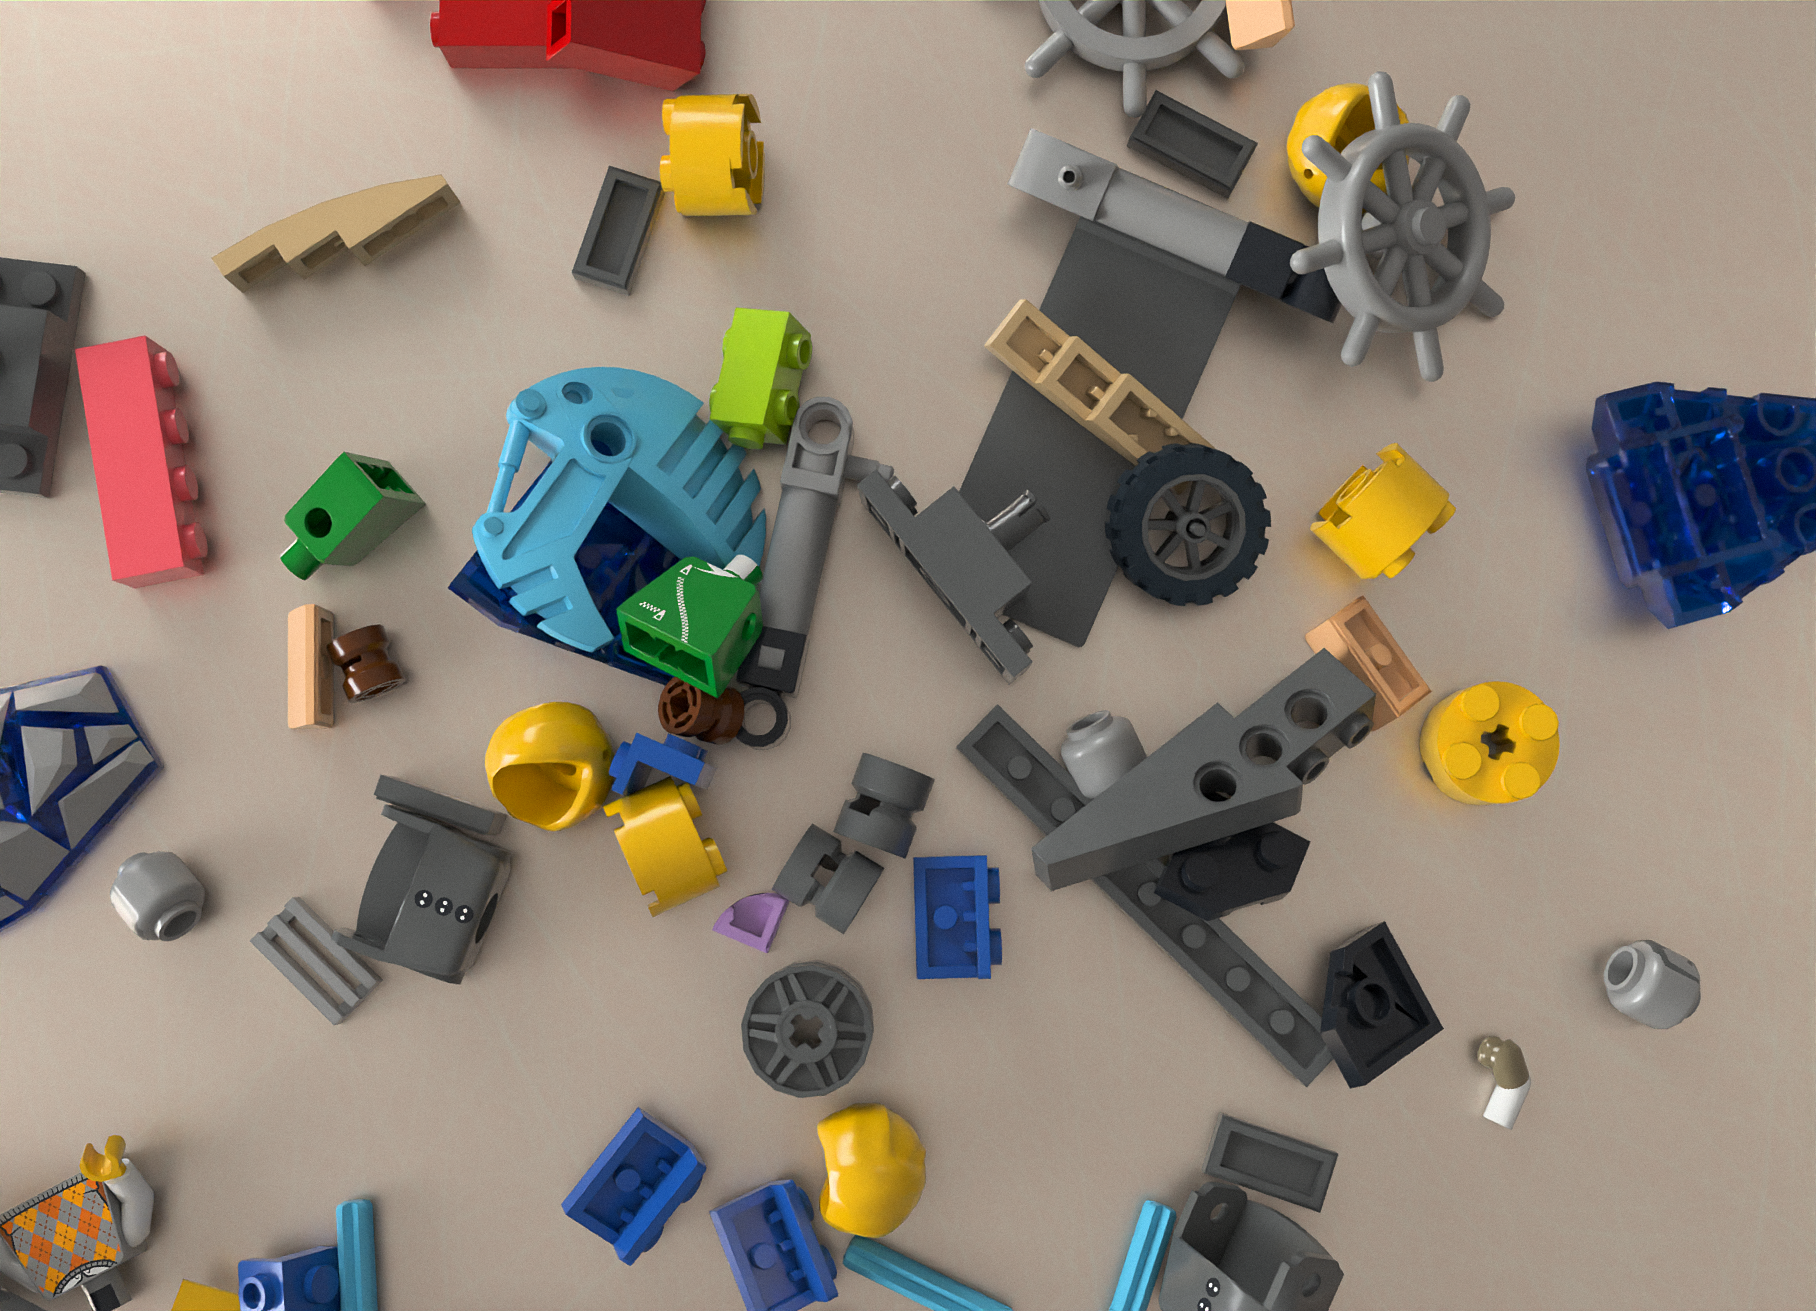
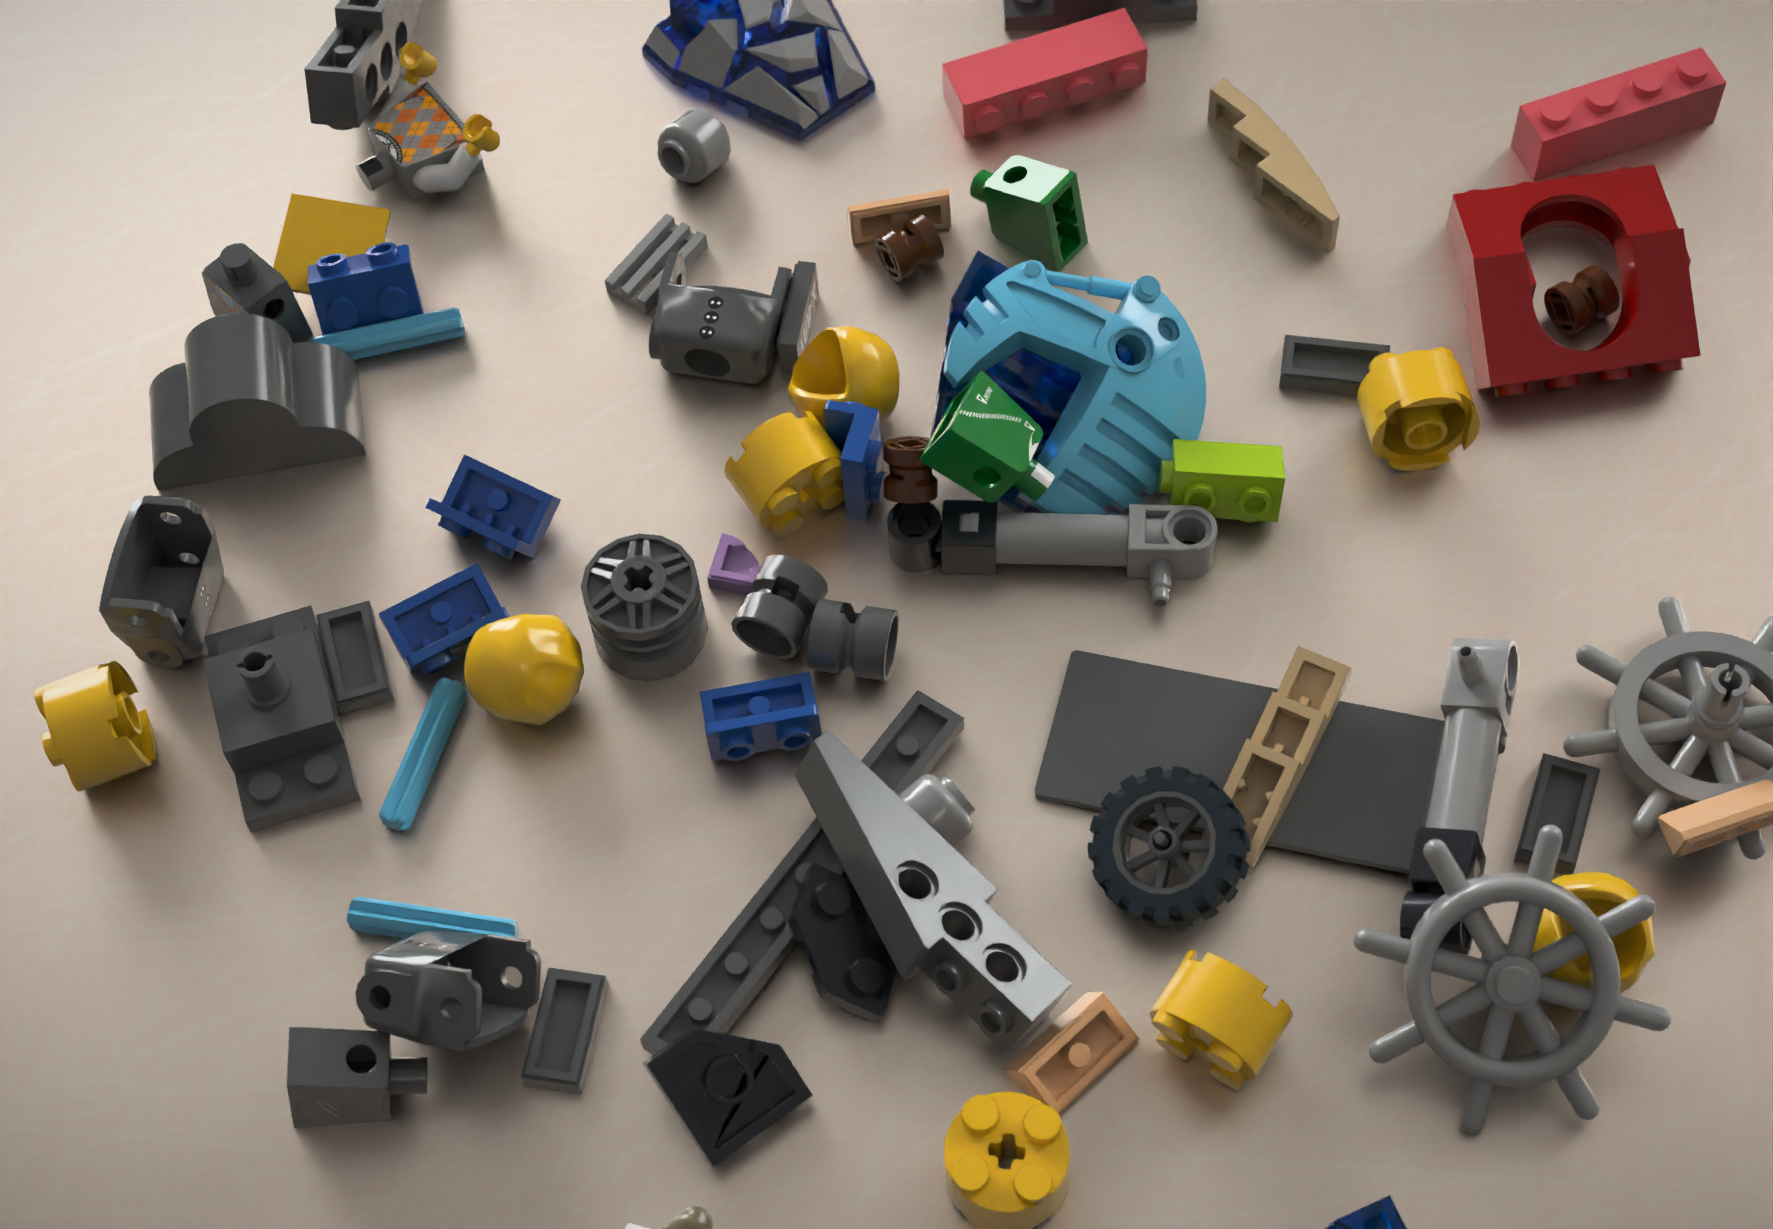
camera: 85 degrees right, 25 degrees down
dark grey brick [857,469,1051,685] -> none

